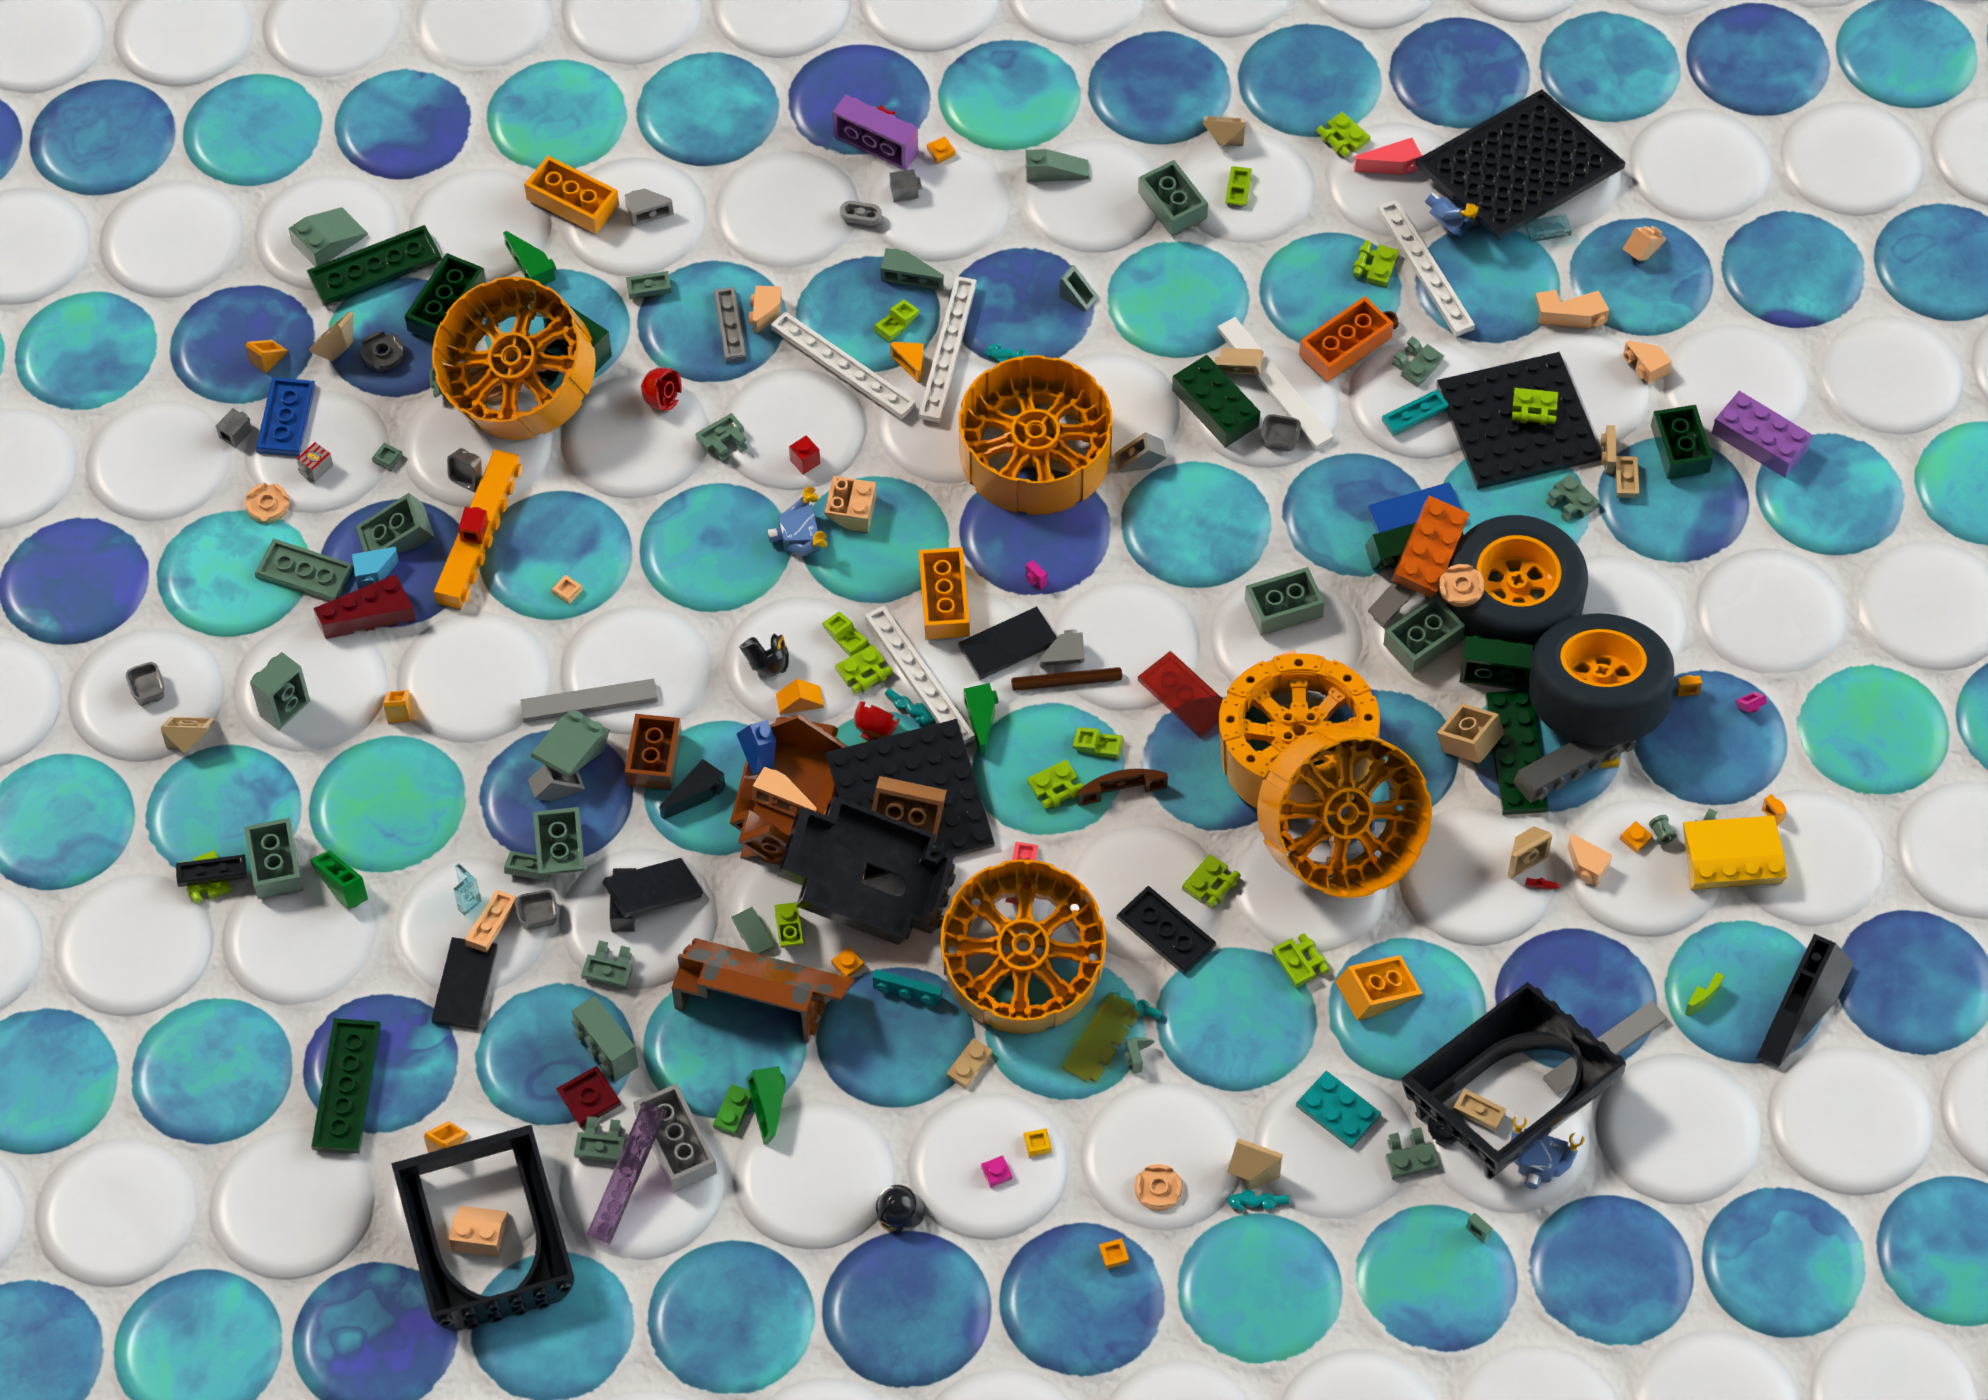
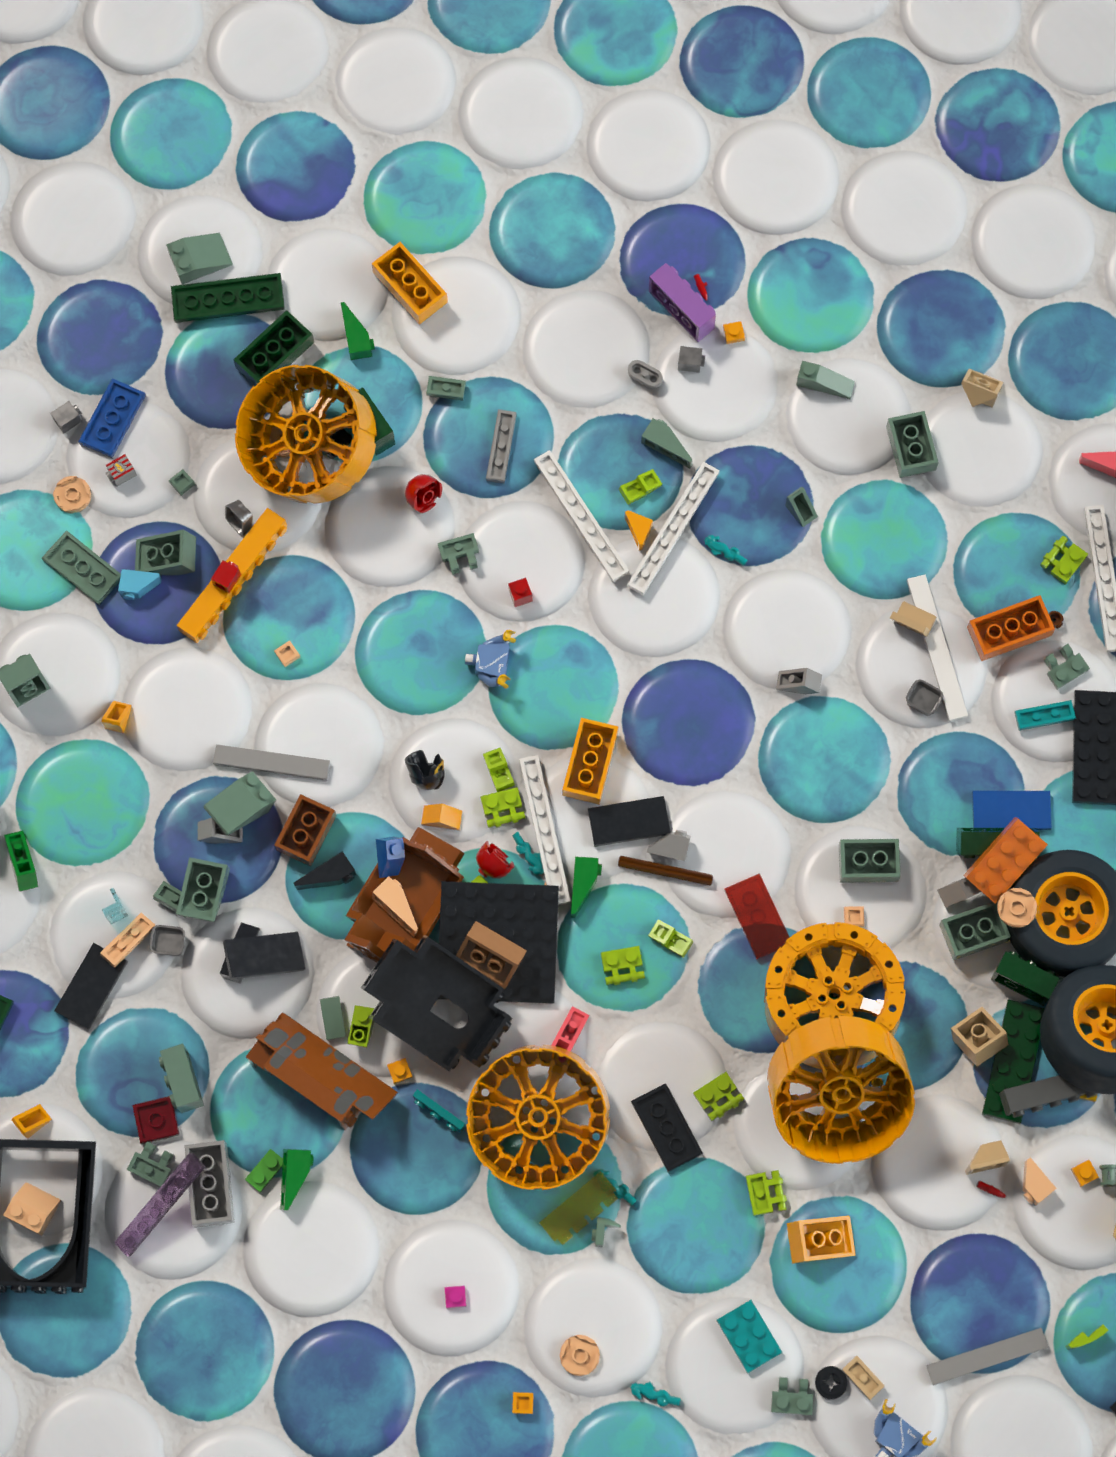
camera: 20 degrees right, 15 degrees up
light orange slope [245,340,288,374] -> none
tan slope [309,310,354,361] -> none
dark red wedge [313,574,416,639] -> none
dark grey plate [360,331,404,373] -> none
sand green plate [581,940,633,989] -> none
light grey slope [624,188,674,226] -> none
light nougat slope [749,286,782,333] -> none
light nougat slope [824,476,877,533] -> none
black helmet [876,1185,925,1233] -> none
tan plate [946,1038,993,1089] -> none
light orange wheel [959,355,1112,515] -> none
yellow tile [1023,1128,1052,1157] -> none
dark pink plate [1025,560,1047,590] -> none
reddish brown slope [1078,769,1168,806] -> none
dark green brick [1172,355,1261,448] -> none
lime slope [1225,166,1252,206] -> none
tan slope [1227,1138,1283,1190] -> none
lime plate [1316,112,1370,157] -> none
black panel [1401,982,1626,1180] -> none

